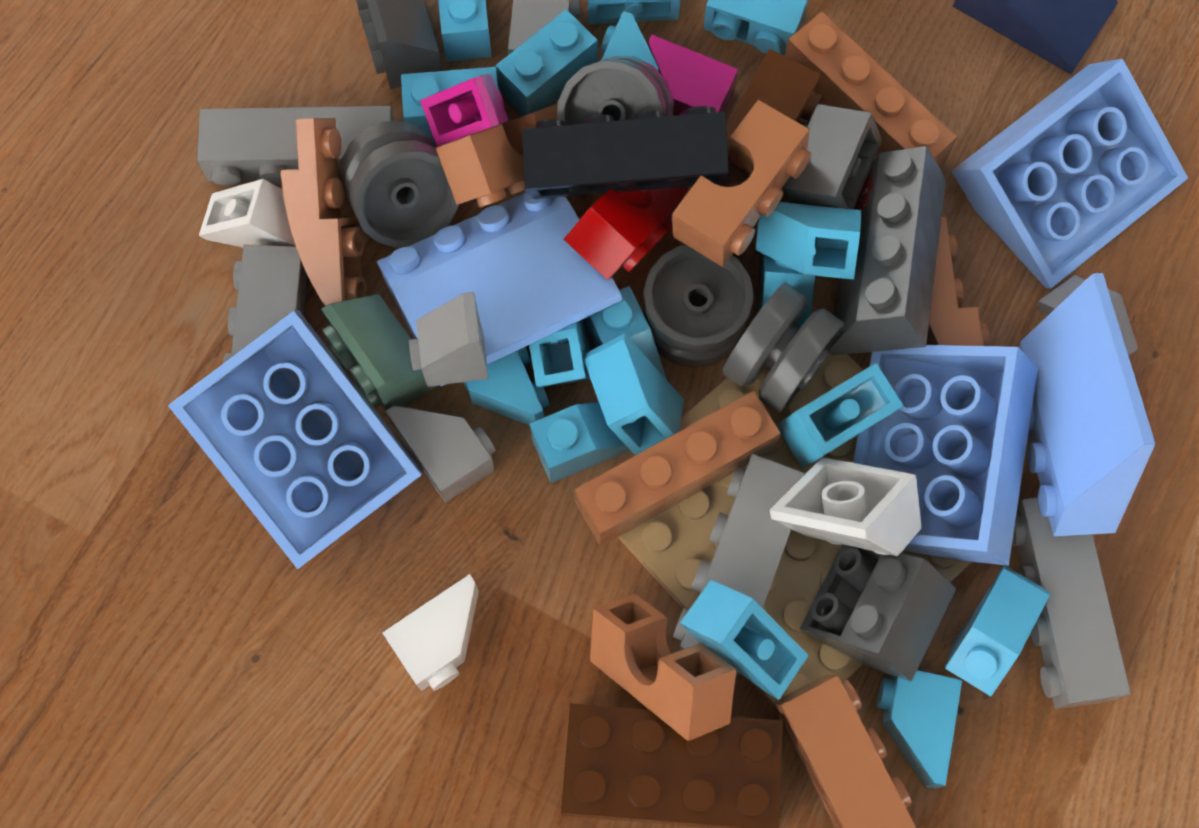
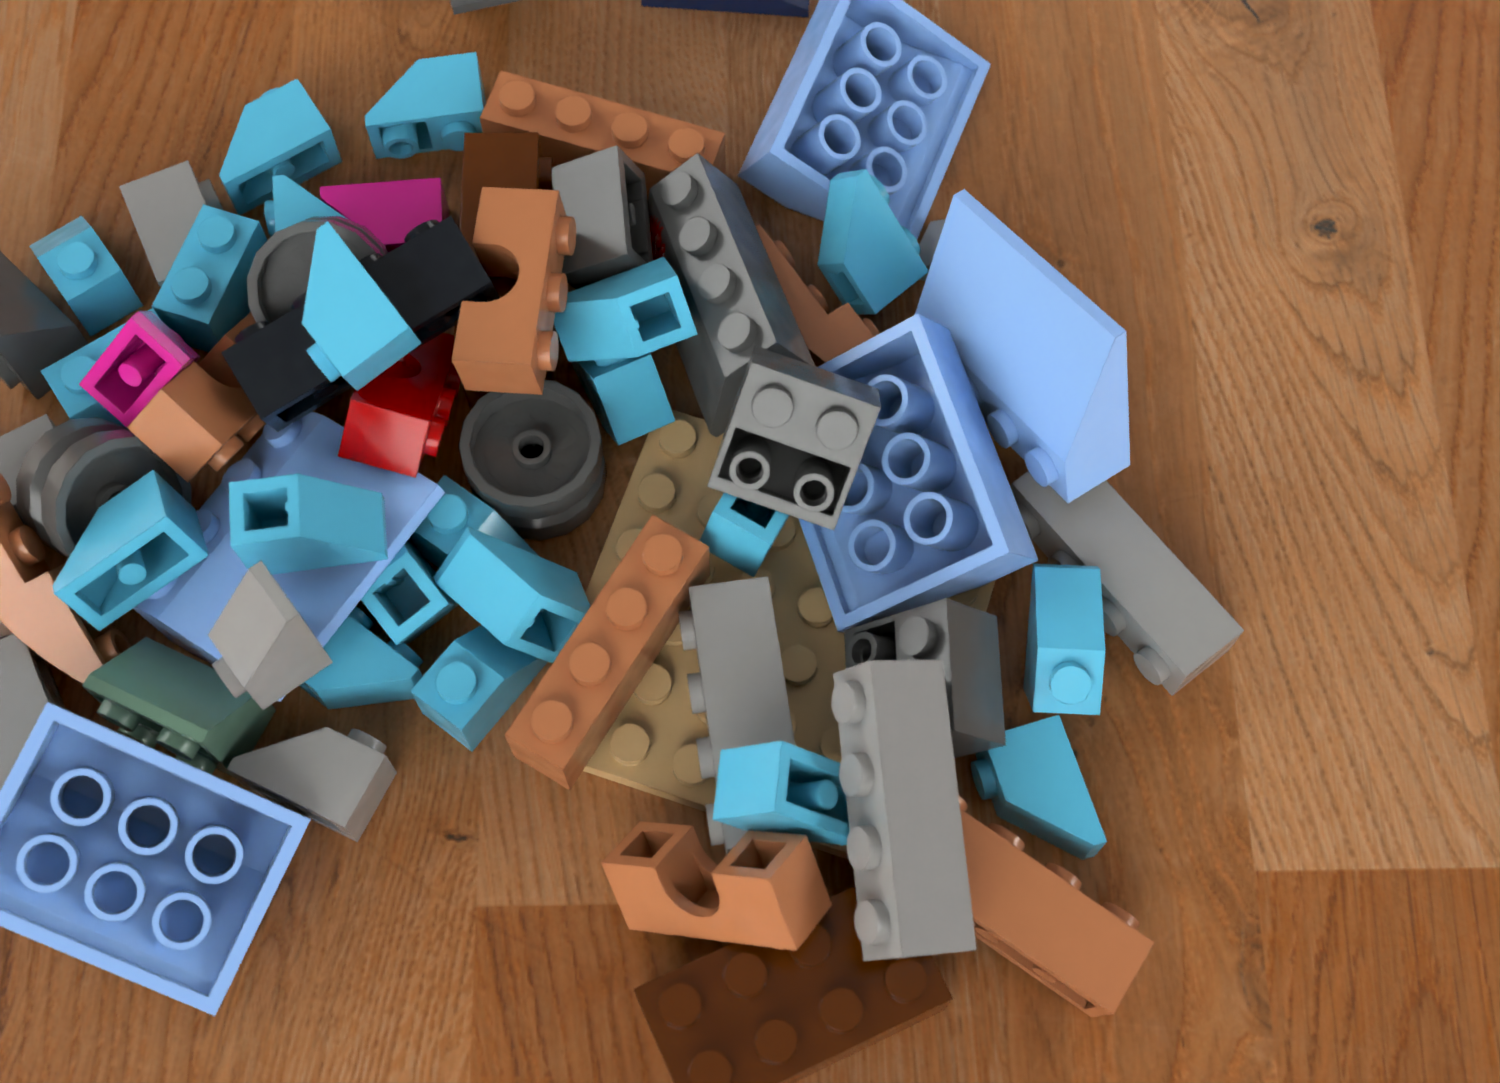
camera: 30 degrees left, 5 degrees down
white slope [382,574,479,691] -> none
dark grey wheel [722,282,845,414] -> none
white slope [770,457,922,556] -> none
none -> medium azure slope [52,469,209,631]
none -> medium azure slope [229,473,388,575]
none -> medium azure slope [302,221,421,391]
none -> slope [707,345,881,530]
none -> medium azure slope [817,169,929,314]
none -> light grey brick [832,660,977,961]

